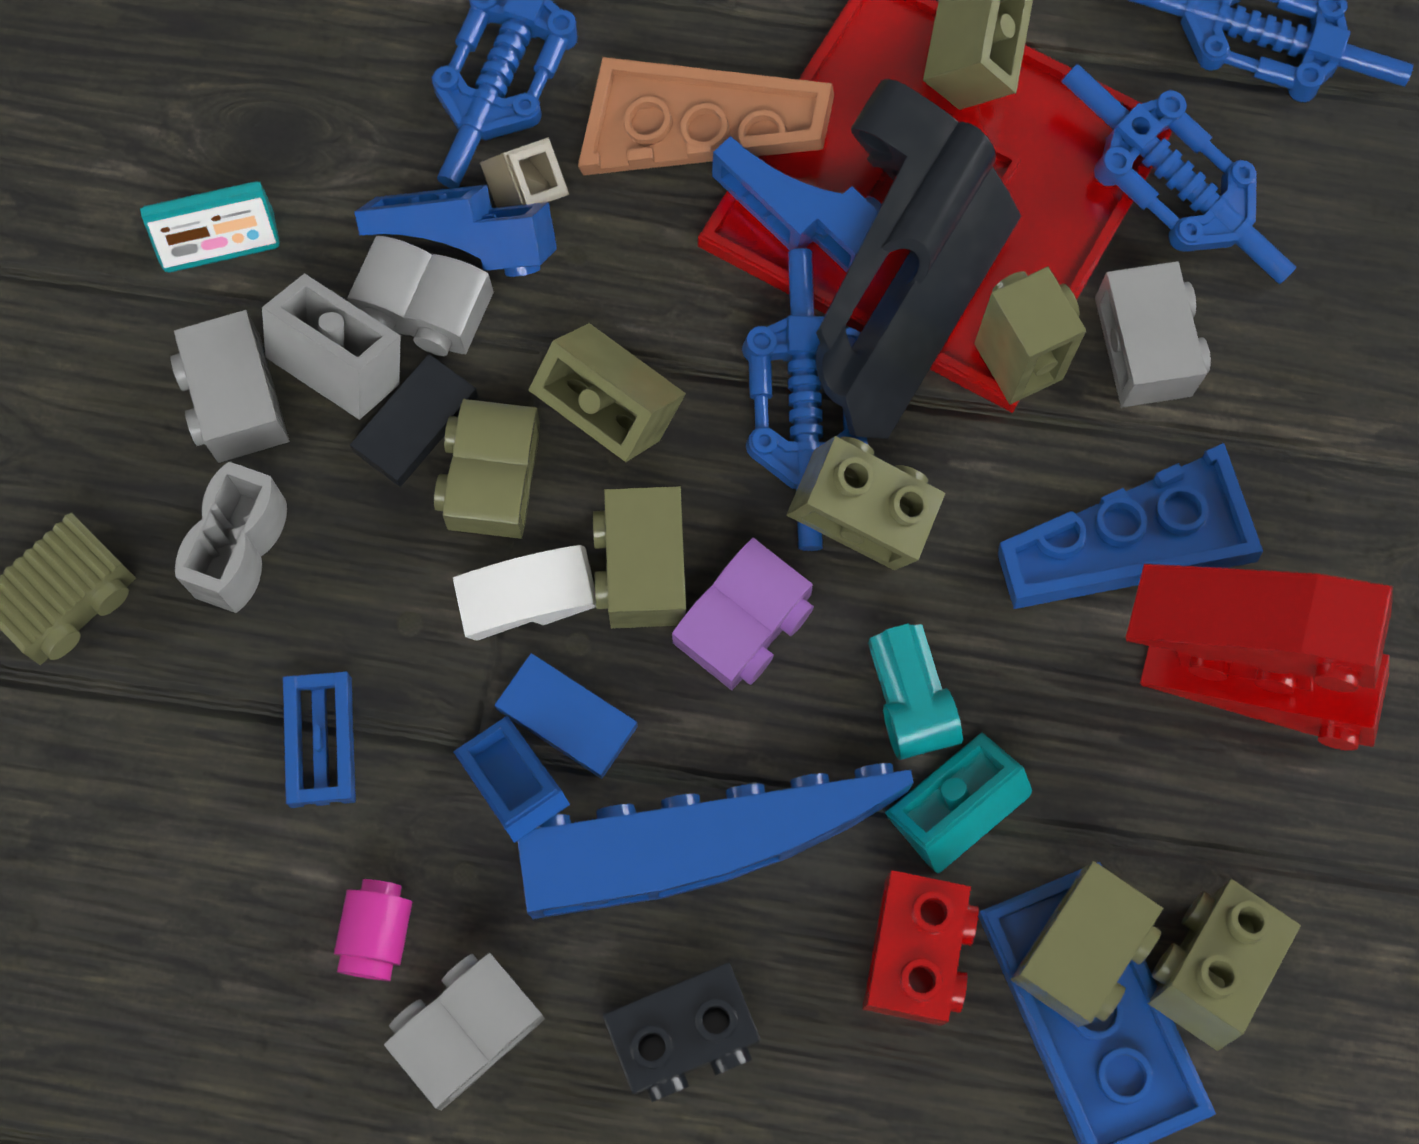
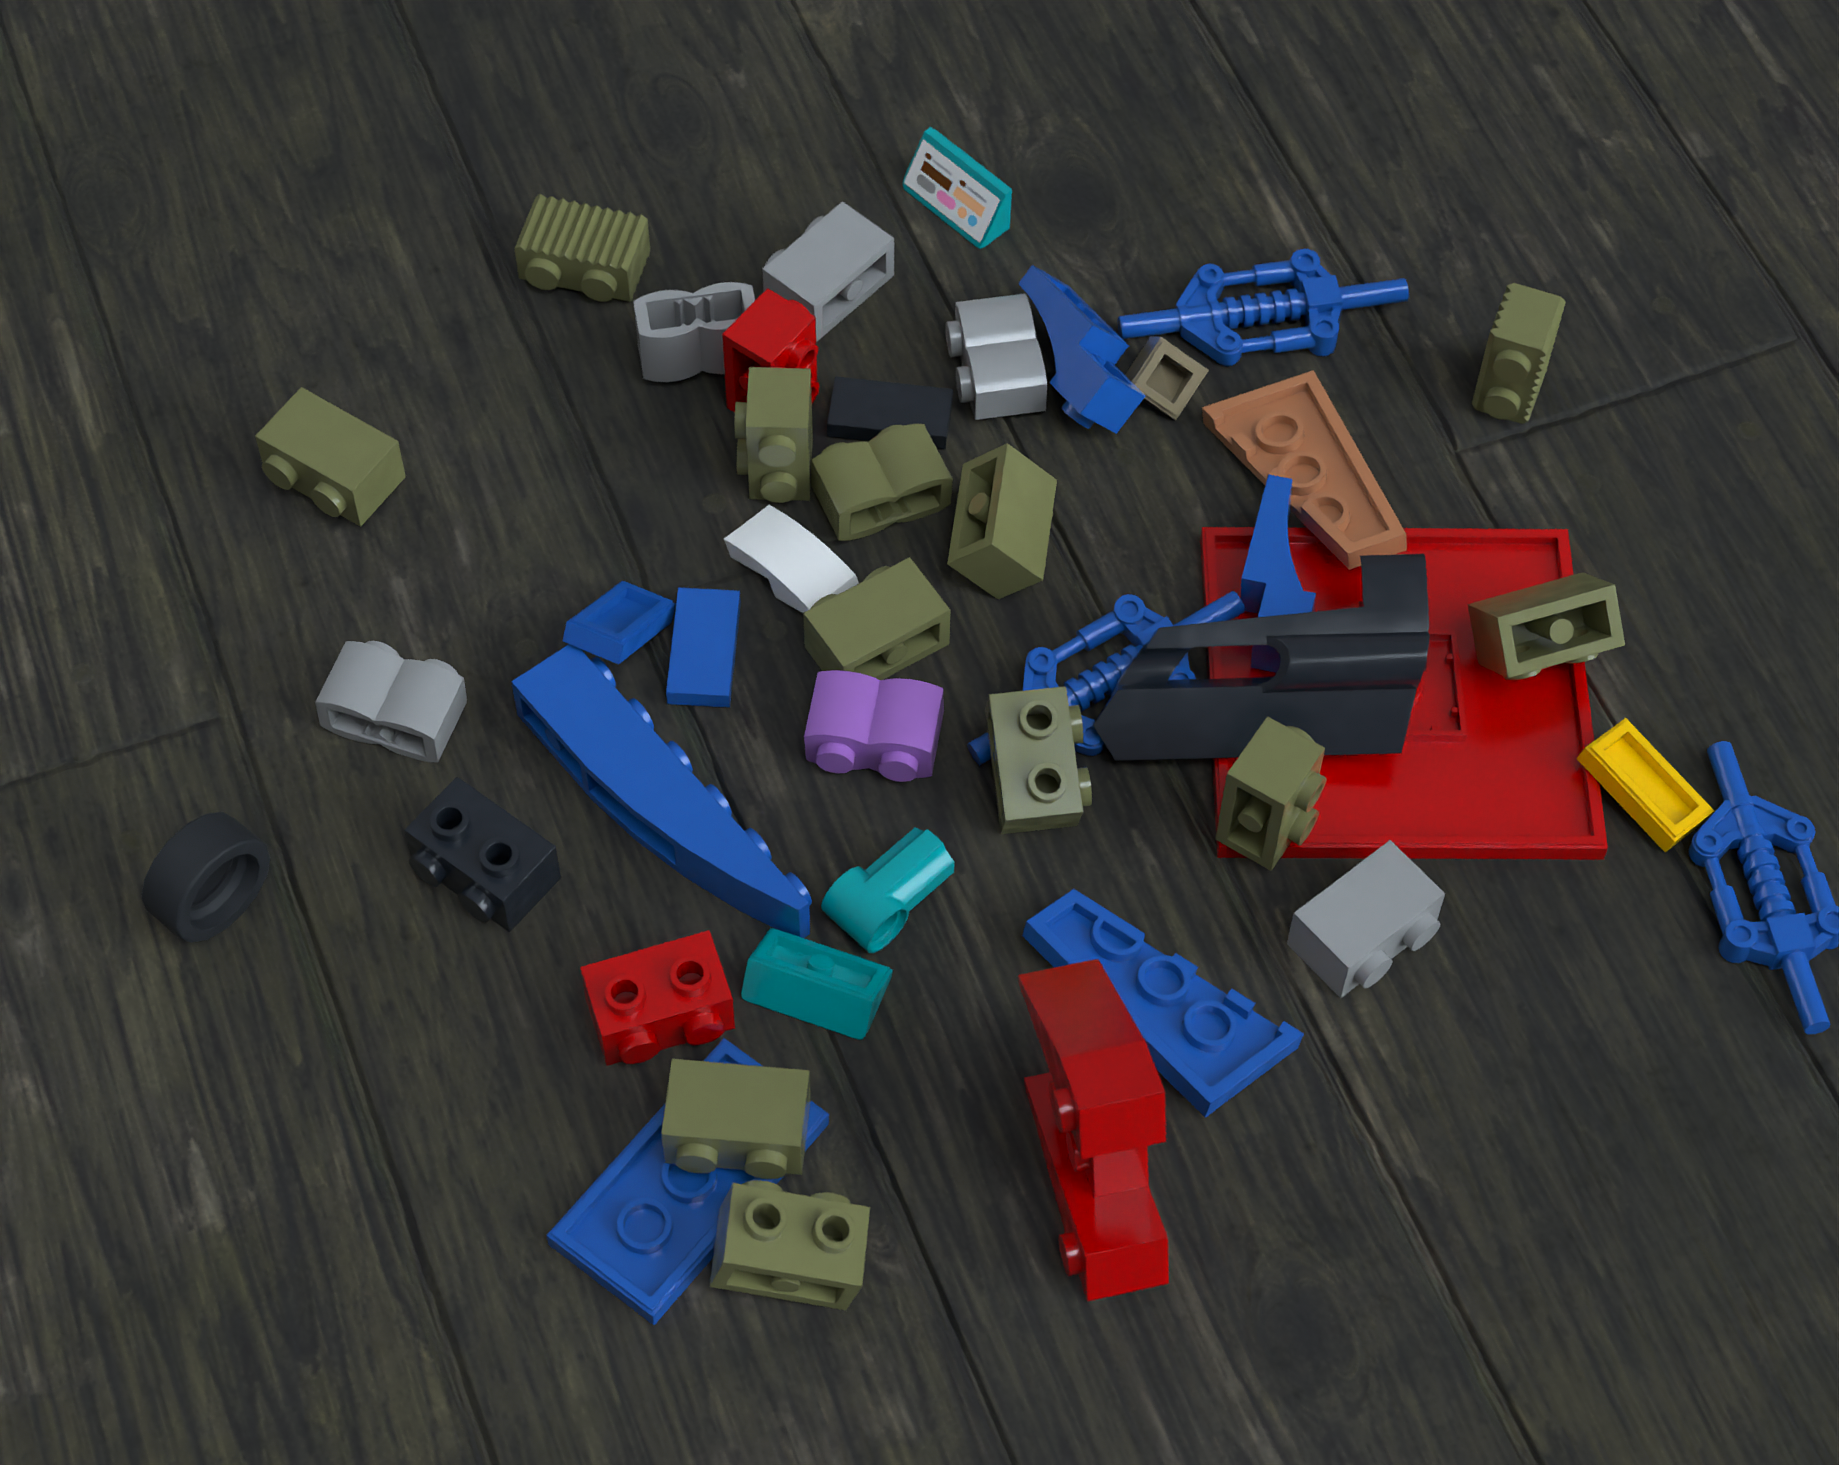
camera: 60 degrees right, 15 degrees down
light grey brick [262,273,401,420] -> none
blue tile [283,672,356,808] -> none
dark pink brick [334,879,413,981] -> none
blue bar [1061,64,1296,284] -> none
none -> olive brick [255,387,406,527]
none -> red brick [722,288,819,412]
none -> olive brick [735,367,813,503]
none -> yellow tile [1576,718,1714,852]

